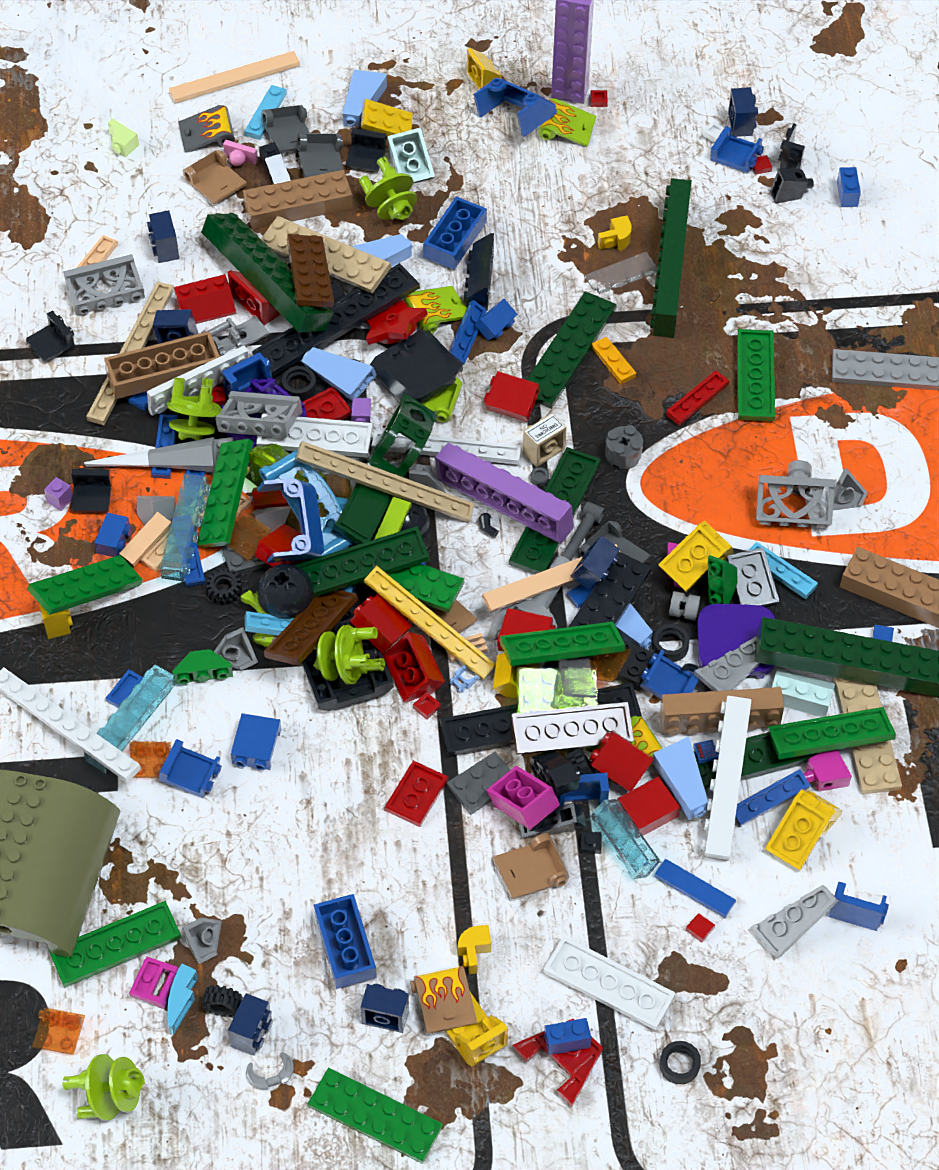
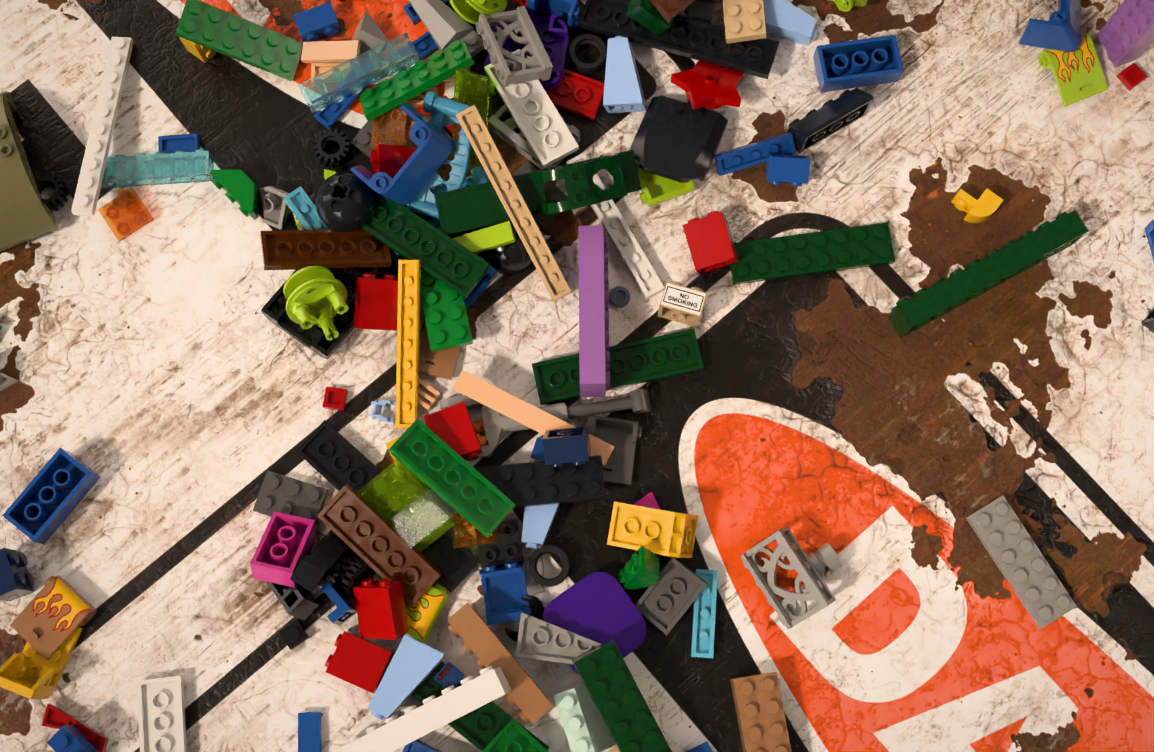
camera: 55 degrees right, 20 degrees up
blue panel [159,739,222,798] -> none
blue panel [230,713,281,770] -> none
medium lavender brick [351,398,372,423] -> none
red slope [383,632,445,703] -> none
red tile [384,760,449,827] -> none
lime door [404,286,467,333] -> none
light grey slope [409,464,446,493] -> none
yellow brick [458,924,491,974] -> none
black arm [478,513,499,538] -> none
medium nougat door [493,833,570,899] -> none
dark grey tile [530,468,549,486] -> none
clear windscreen [584,252,657,294] -> none
clear light blue brick [590,799,661,879] -> none
light orange plate [591,336,636,384] -> none
dark grey brick [605,425,643,469] -> none
red plate [666,370,729,425] -> none
light grey wheel [669,591,700,621] -> none
green plate [737,329,775,421] -> none
light grey slope [833,468,868,511] -> none

